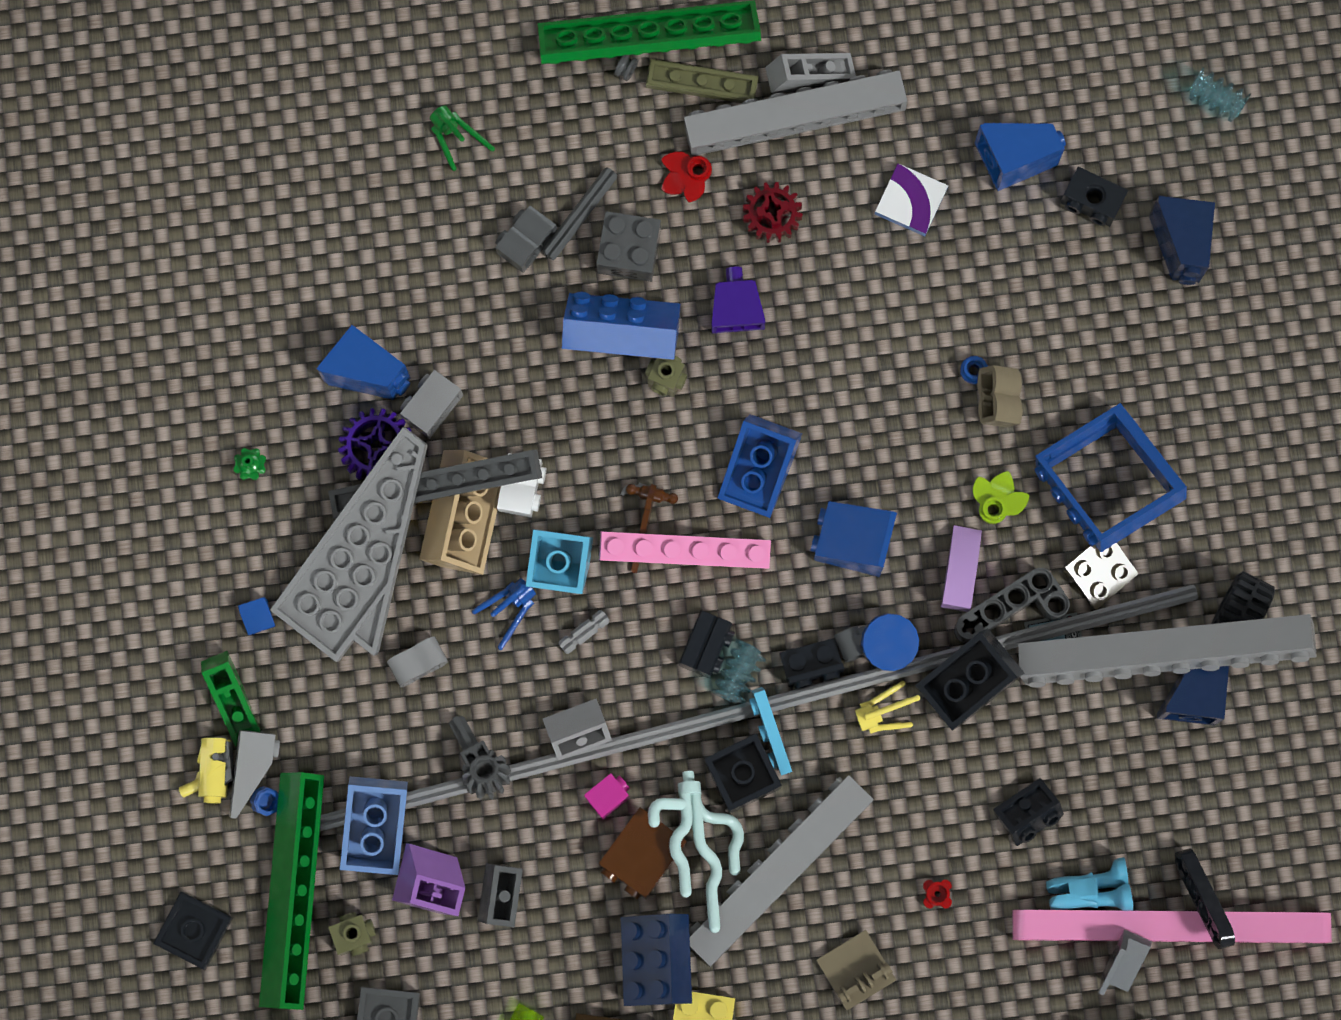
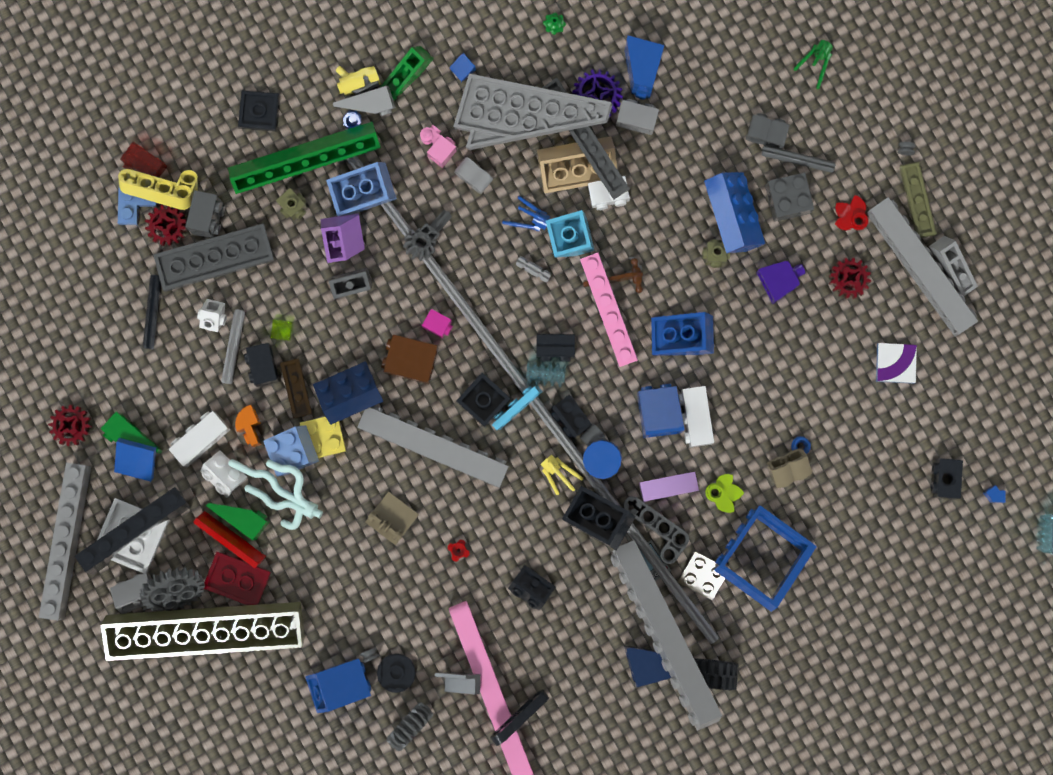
camera: 65 degrees right, 5 degrees up
green plate [538,0,761,64] -> none
light grey brick [543,699,612,761] -> none
light aqua plant [648,771,744,933] -> none
blue slope [975,123,1066,191] -> none
medium azure piece [1046,857,1133,911] -> none
dark blue slope [1149,196,1215,285] -> none
none -> bright pink brick [420,125,457,168]
none -> white brick [678,386,714,448]
none -> blue piece [983,485,1006,503]

